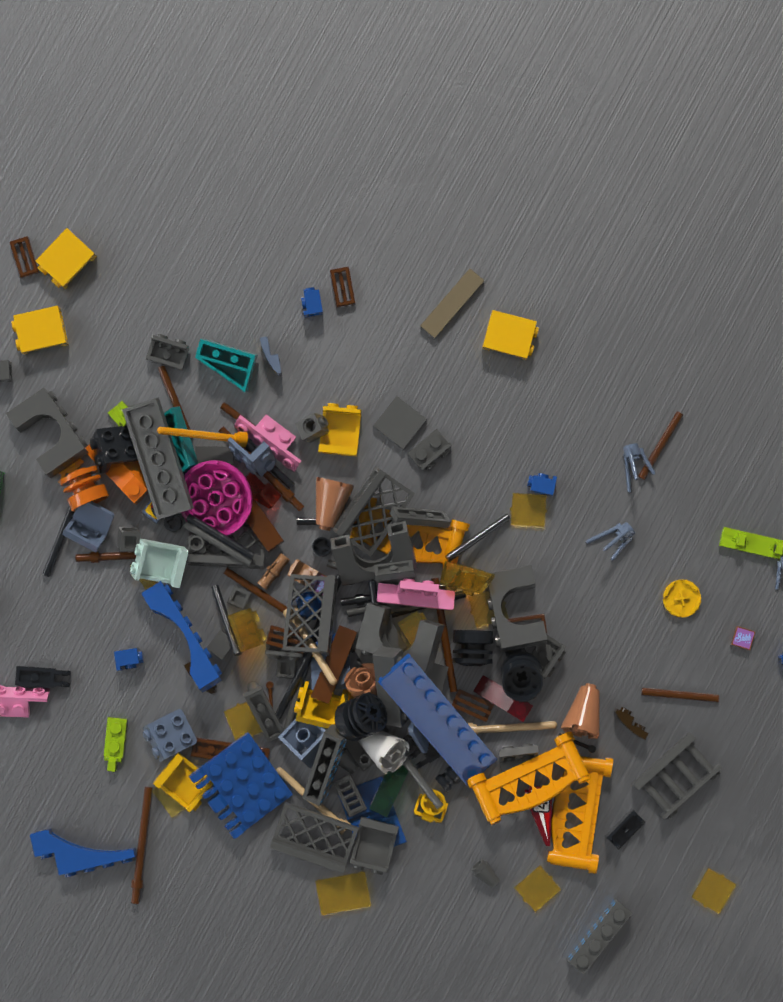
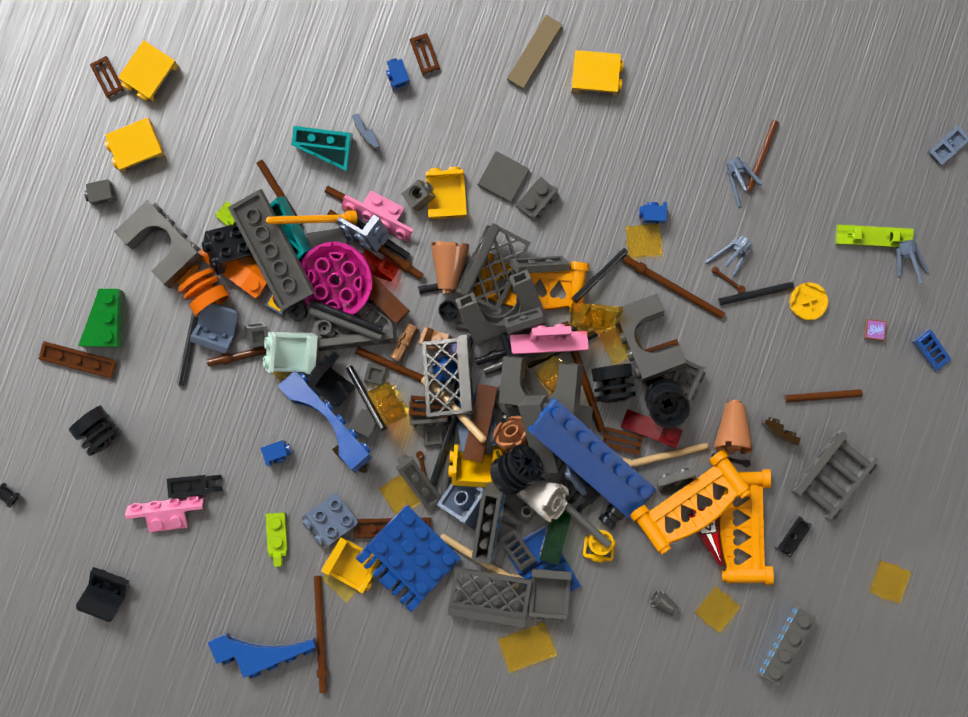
camera: 15 degrees left, 0 degrees up
dark grey bracket [146,334,190,371] -> none
none -> black bracket [307,352,355,407]
none -> reddish brown bar [623,255,725,319]
none -> reddish brown hinge [711,266,745,293]
none -> black bar [718,281,794,306]

